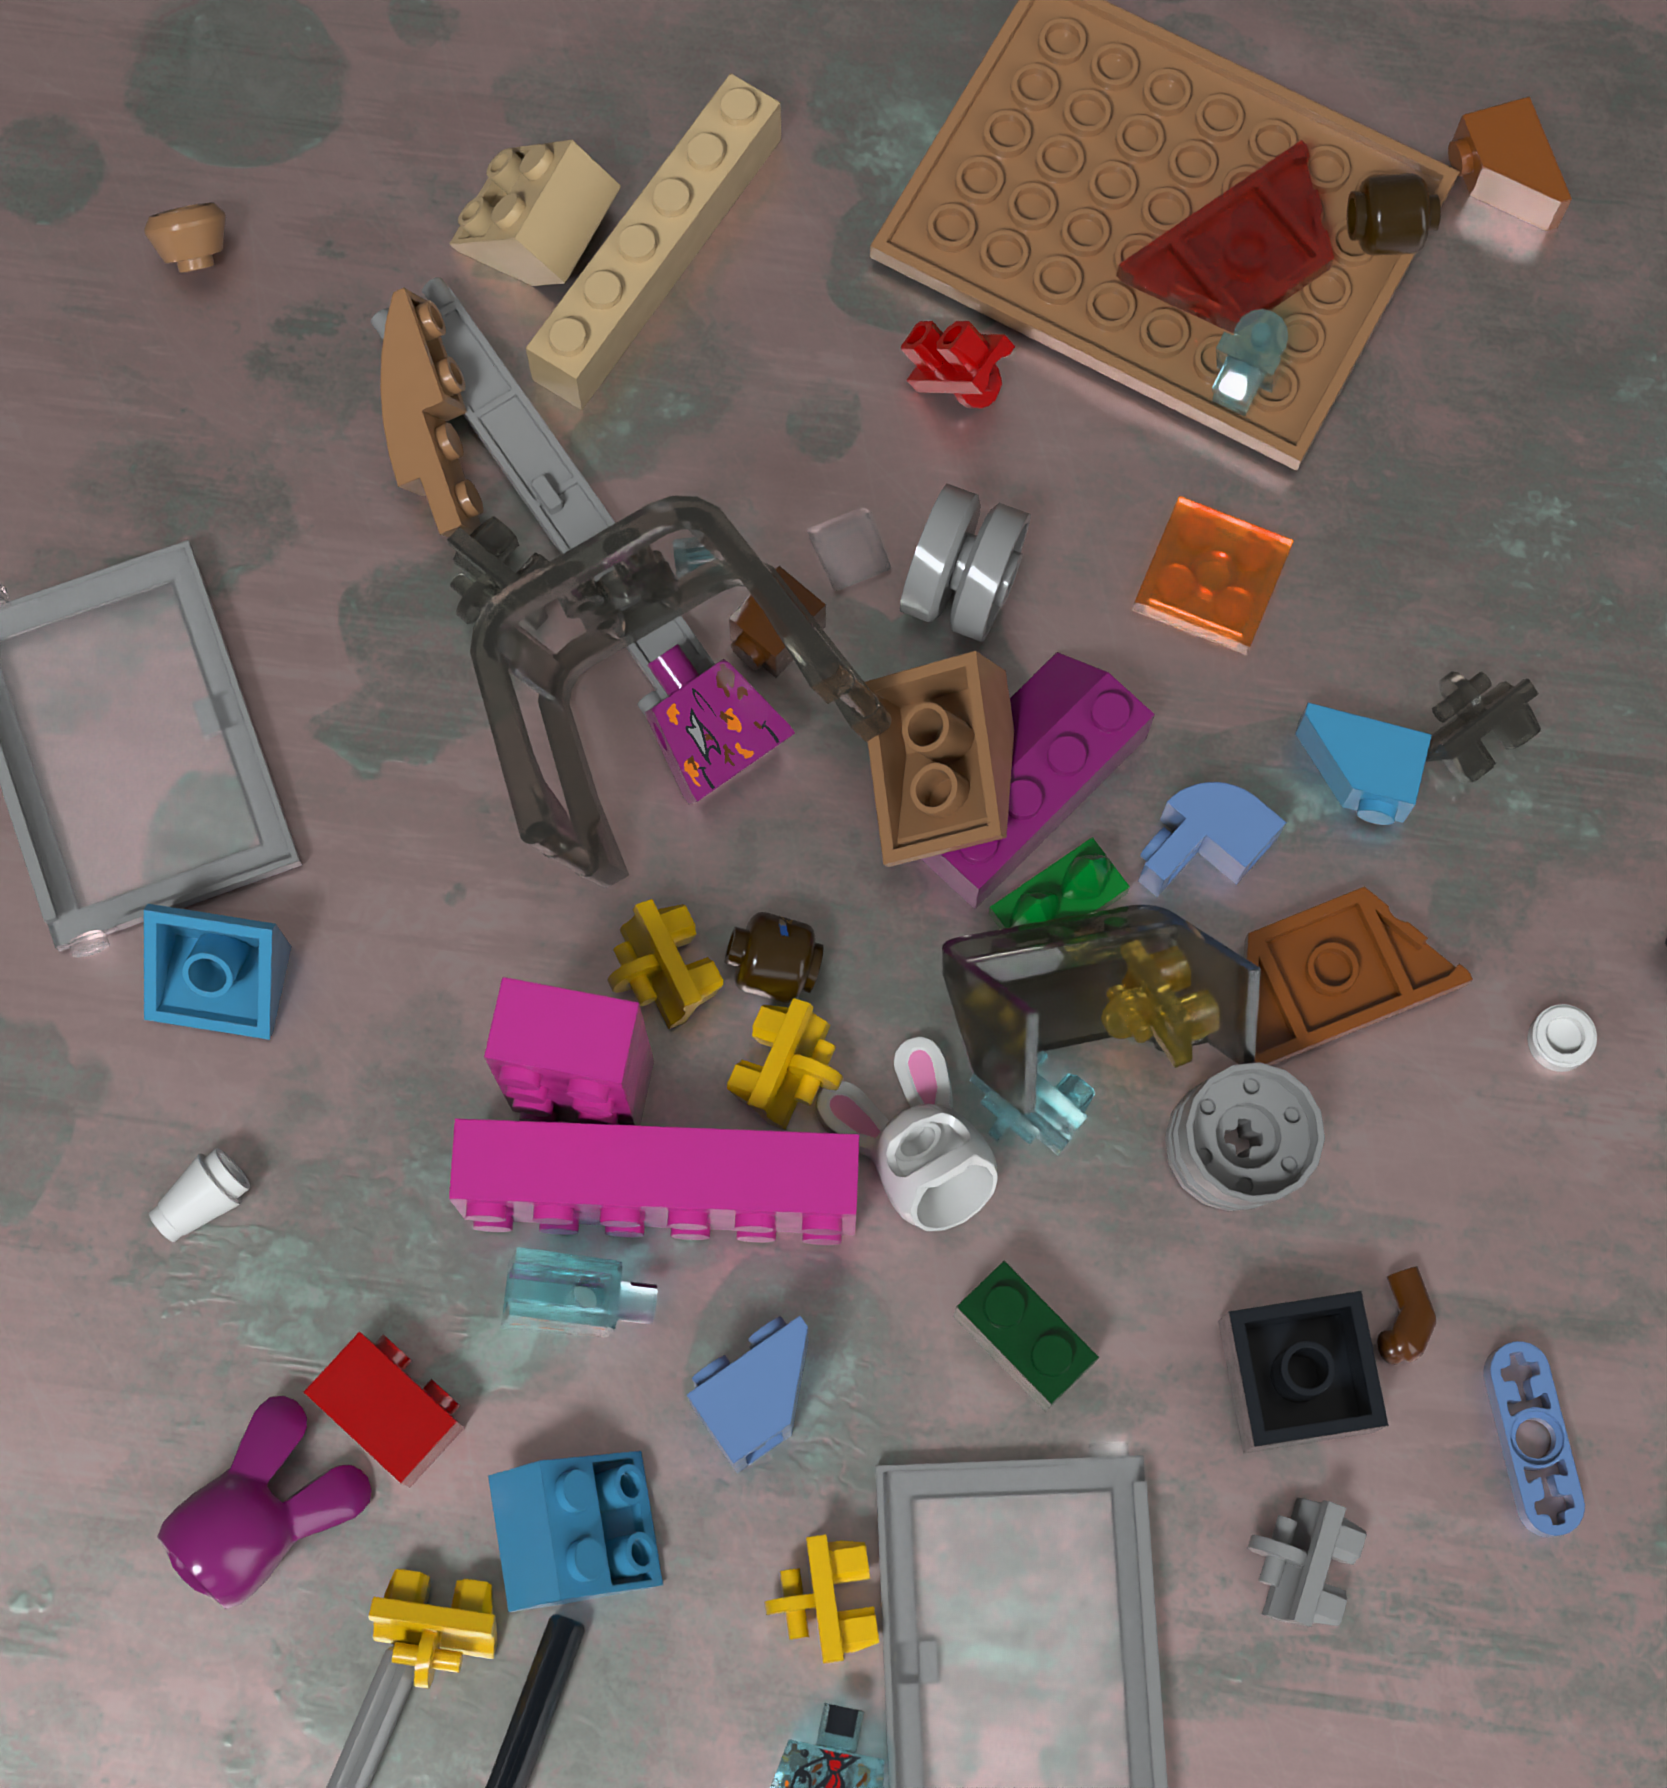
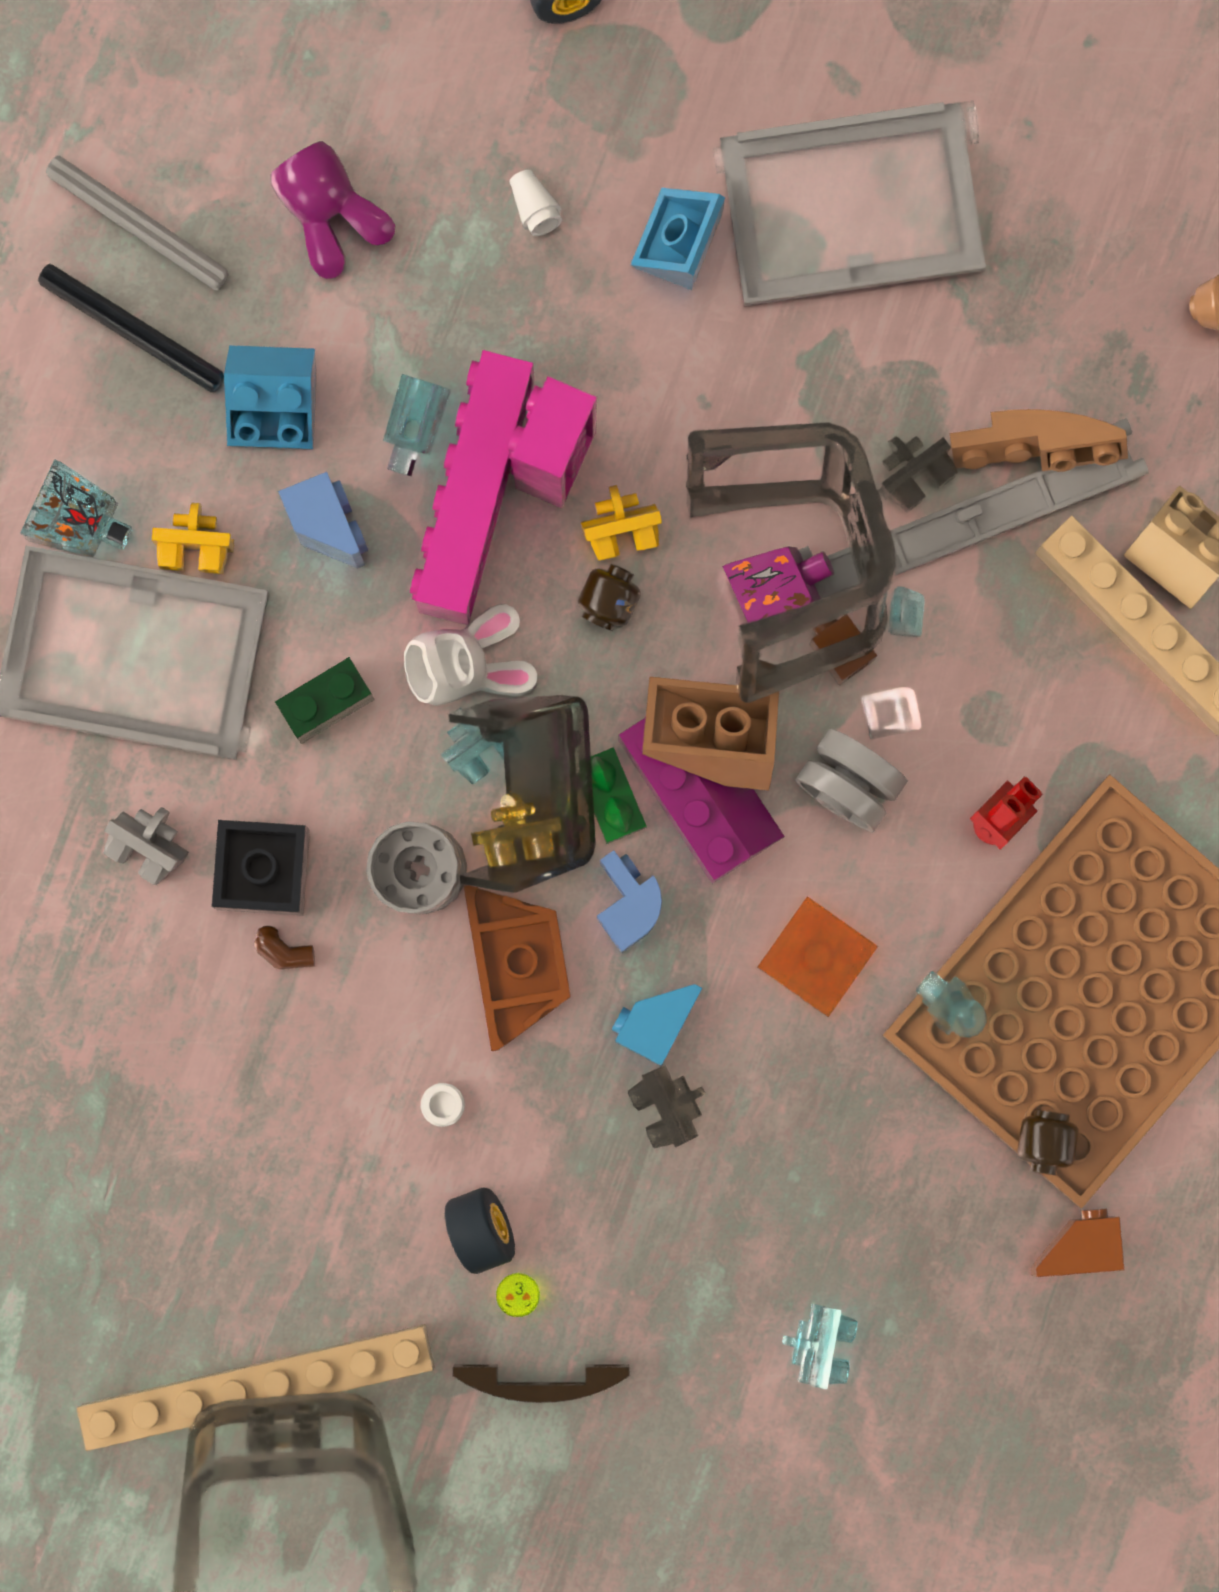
camera: 100 degrees right, 10 degrees up
red brick [304,1331,465,1488] -> none
yellow hips [369,1569,498,1689] -> none
yellow hips [727,998,843,1130] -> none
clear red wing [1116,140,1334,335] -> none
medium blue beam [1483,1341,1585,1537] -> none

